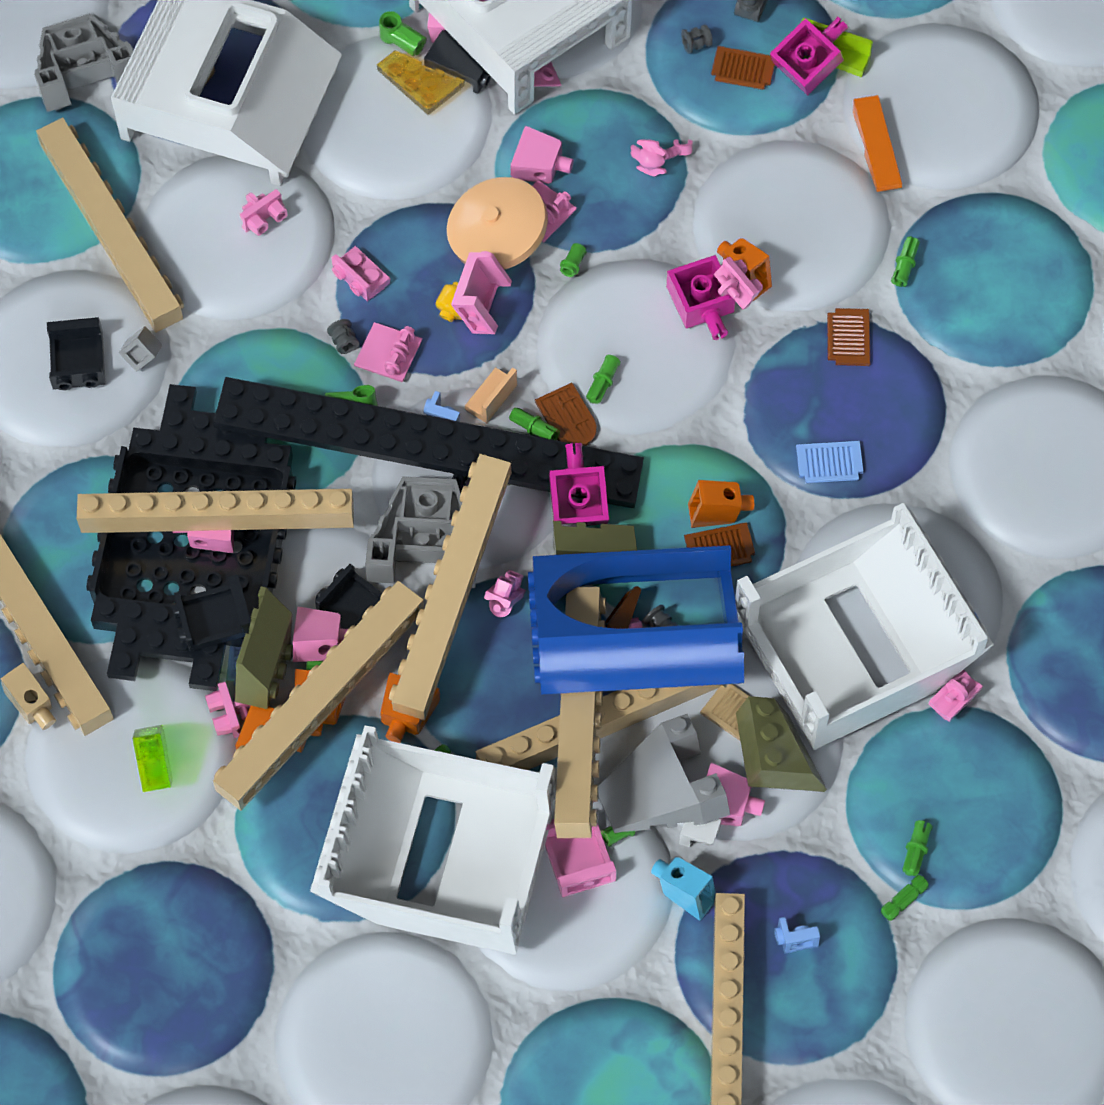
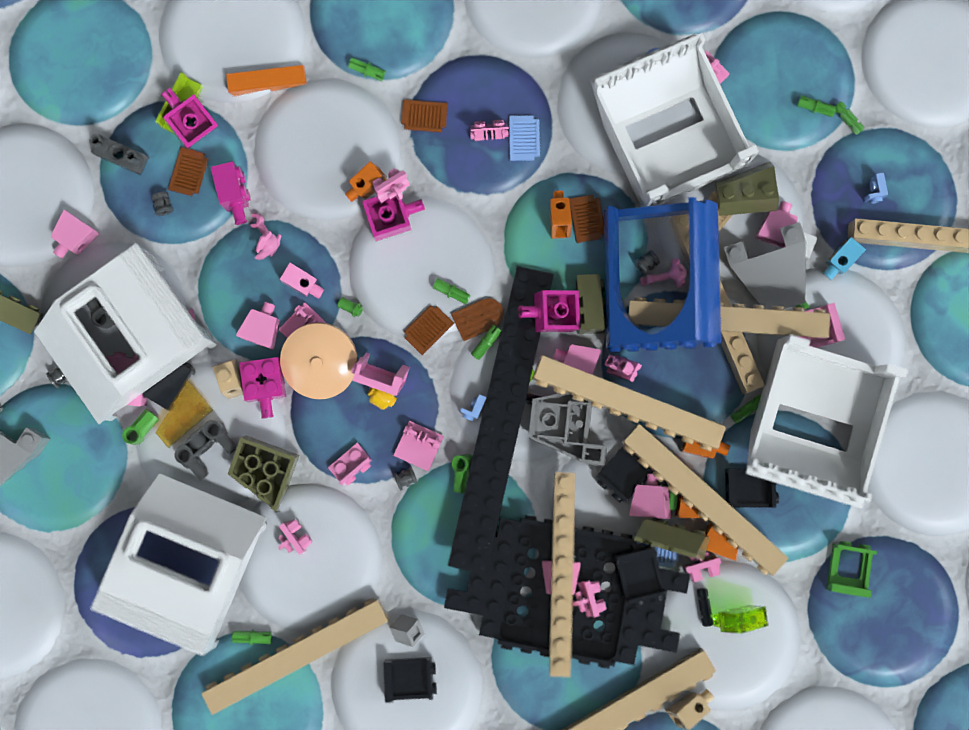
camera: 85 degrees left, 20 degrees up
light grey wedge [34,13,133,112] -> none
light nougat panel [465,367,517,423] -> none
reddish brown slope [605,586,642,629] -> none
none -> dark grey piece [174,420,237,481]
none -> dark pink brick [211,161,251,225]
none -> tan torso [213,359,243,399]
none -> olive wedge [228,435,300,512]
none -> bright green axle [232,629,272,645]
none -> dark pink brick [239,357,286,419]
none -> bright pink torso [280,263,325,299]
none -> dark orange window [404,305,454,356]
none -> bright pink hinge [470,120,509,141]
none -> bright pink torso [553,344,601,375]
none -> bright pink hips [572,581,606,617]
none -> black axle [697,588,713,627]
none -> black panel [725,469,779,508]
none -> bright green window [826,541,877,598]

